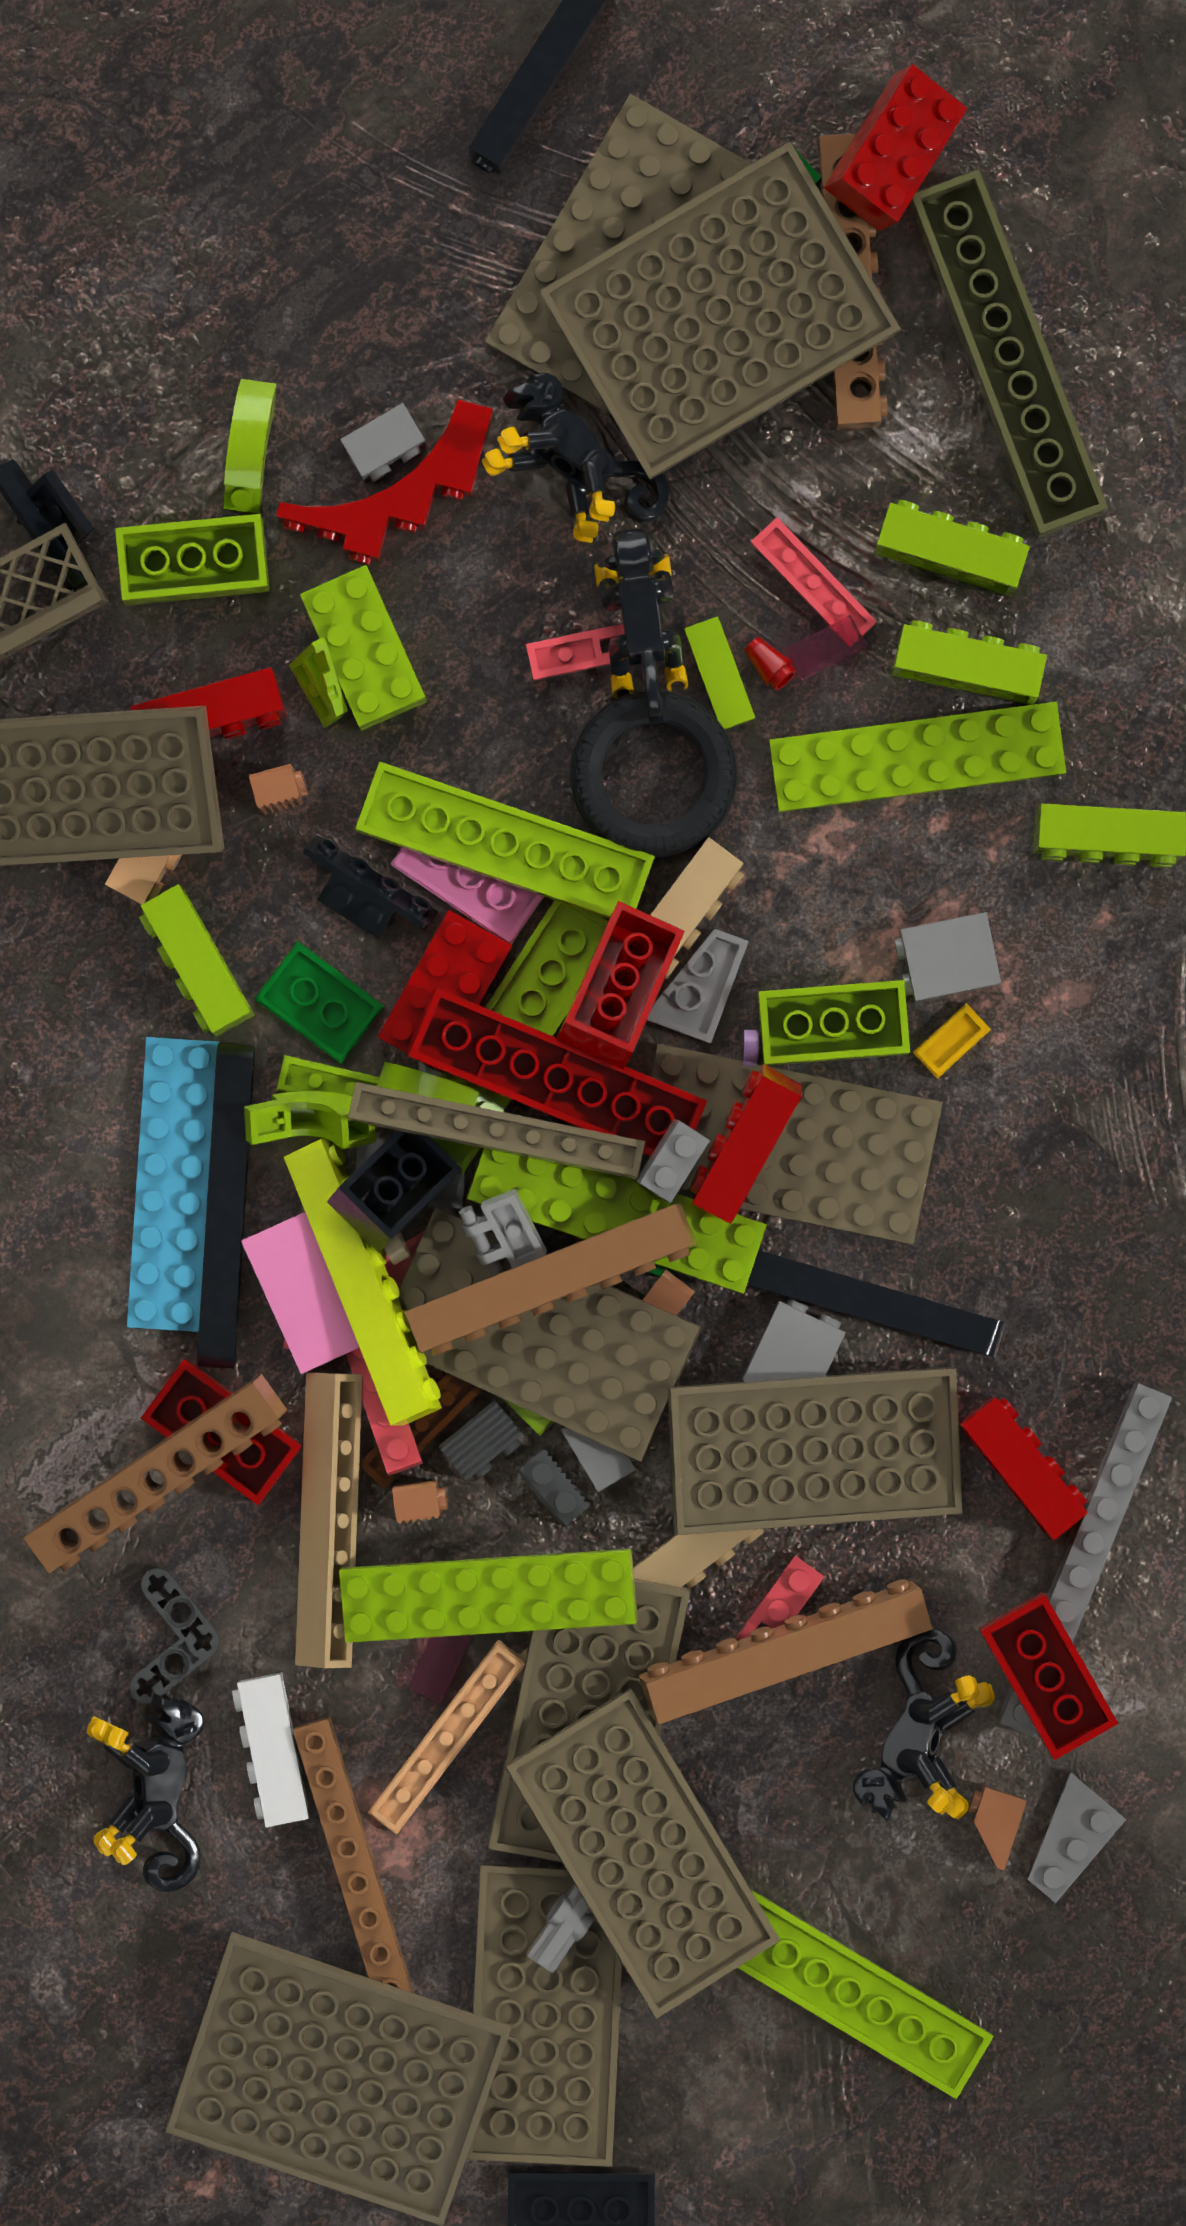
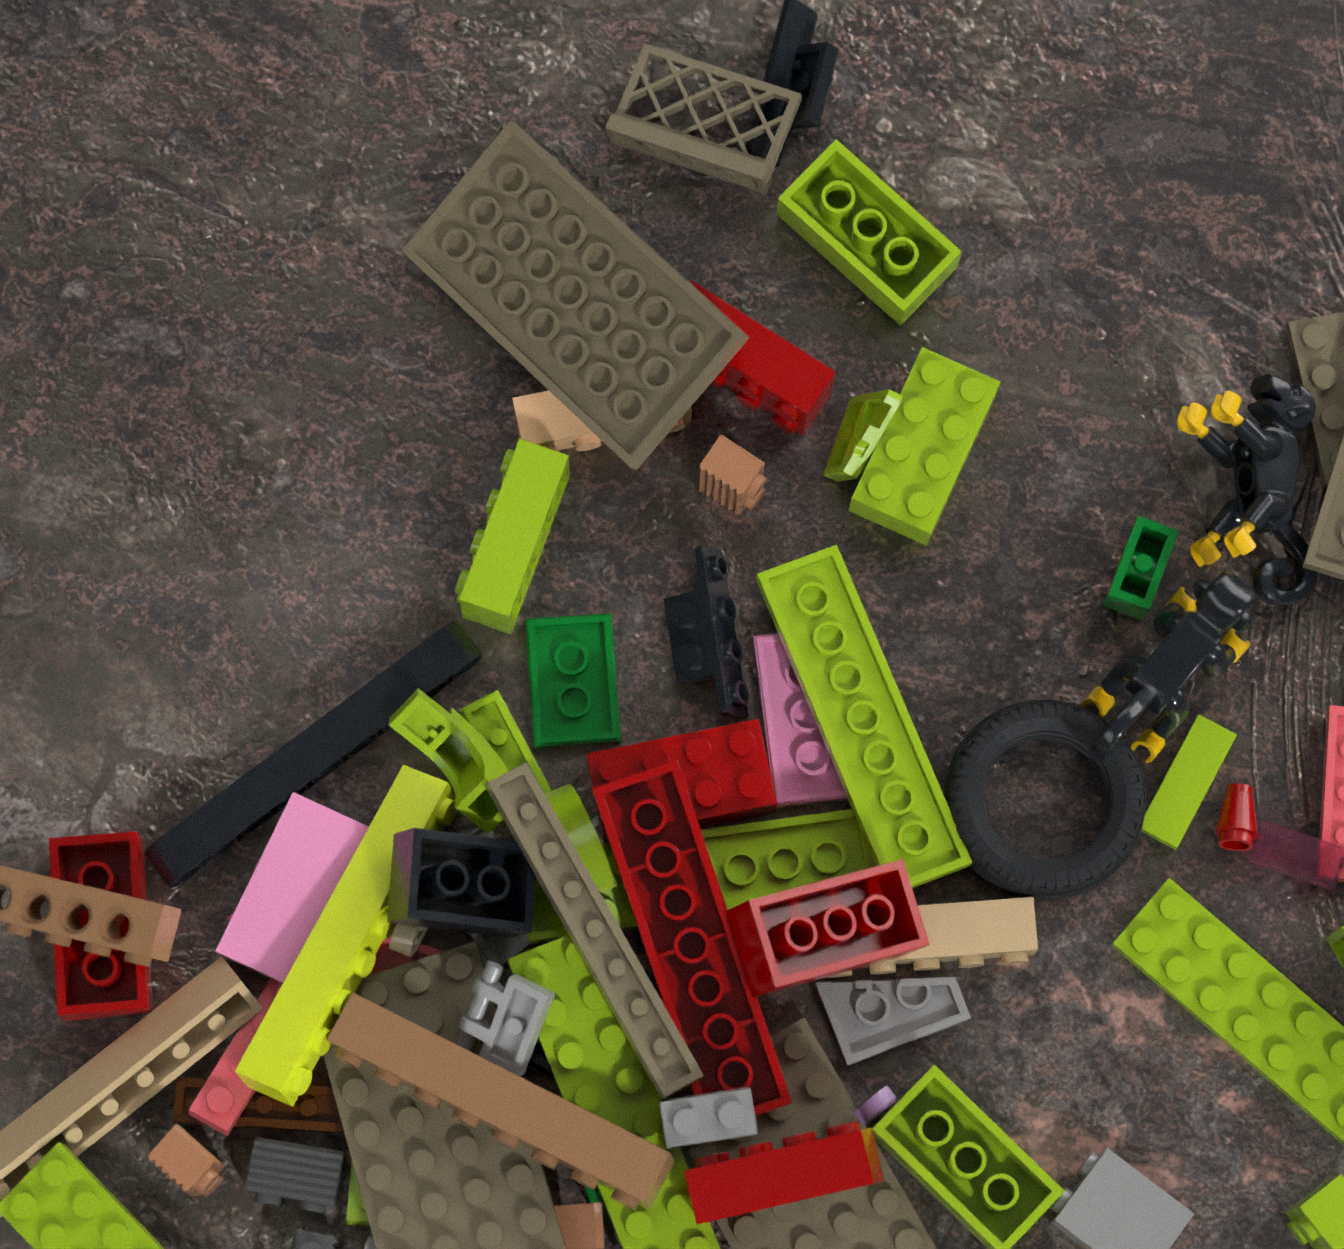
camera: 45 degrees right, 10 degrees down
medium azure plate [127,1037,220,1332] -> none
lime arch [223,379,277,514] -> none
red arch [276,399,494,566] -> none
light grey brick [340,403,426,482] -> none
coral plate [526,624,629,681] -> none
none -> green brick [1102,515,1179,621]

